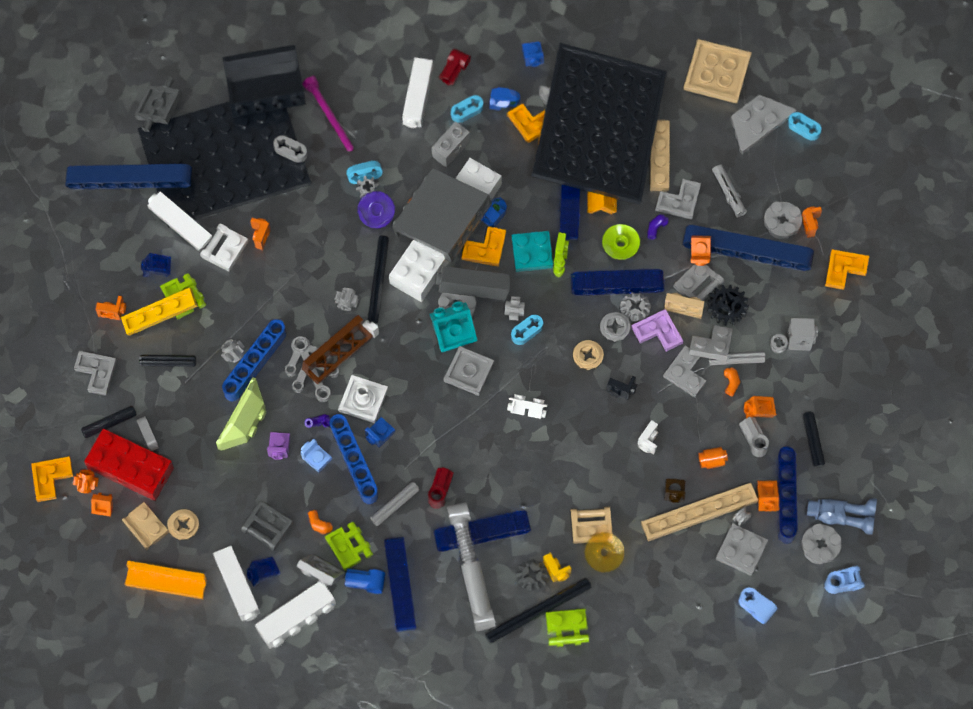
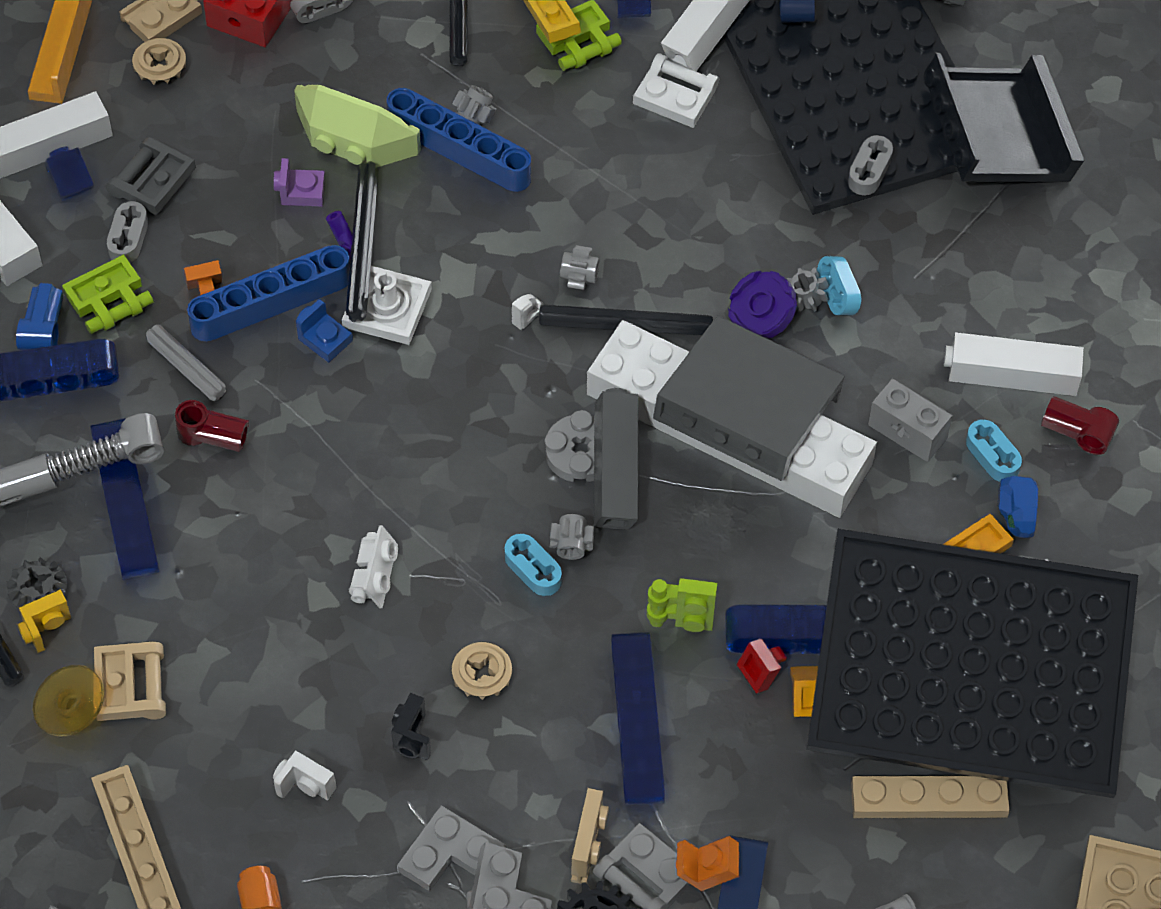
camera: 85 degrees right, 10 degrees down
orange bracket [250,218,271,250] -> none
light grey plant [285,336,339,402] -> none
light grey plate [297,554,346,586] -> none
light blue bracket [301,439,332,473] -> none
magenta piece [302,76,354,152] -> none
reddish brown fence [302,315,373,385] -> none
orange arm [308,510,333,534] -> none
teal plate [430,301,478,353] -> none
light grey plate [444,346,494,396] -> none
light orange plate [462,227,506,267] -> none
blue rock [481,197,507,228] -> none
teal plate [512,231,553,272] -> none
blue bracket [522,41,544,67] -> none
light grey gear [600,312,630,342] -> none
lime dish [602,224,640,260] -> none
light grey gear [620,292,651,322] -> none
lavender plate [631,309,683,352] -> none
dark purple arm [647,214,669,240] -> none
light grey plate [656,179,701,219] -> none
dark brown bracket [664,479,686,503] -> none
none -> light grey beam [107,201,148,263]
none -> orange tile [184,260,222,295]
none -> black axle [346,161,379,322]
none -> red tile [736,639,787,694]

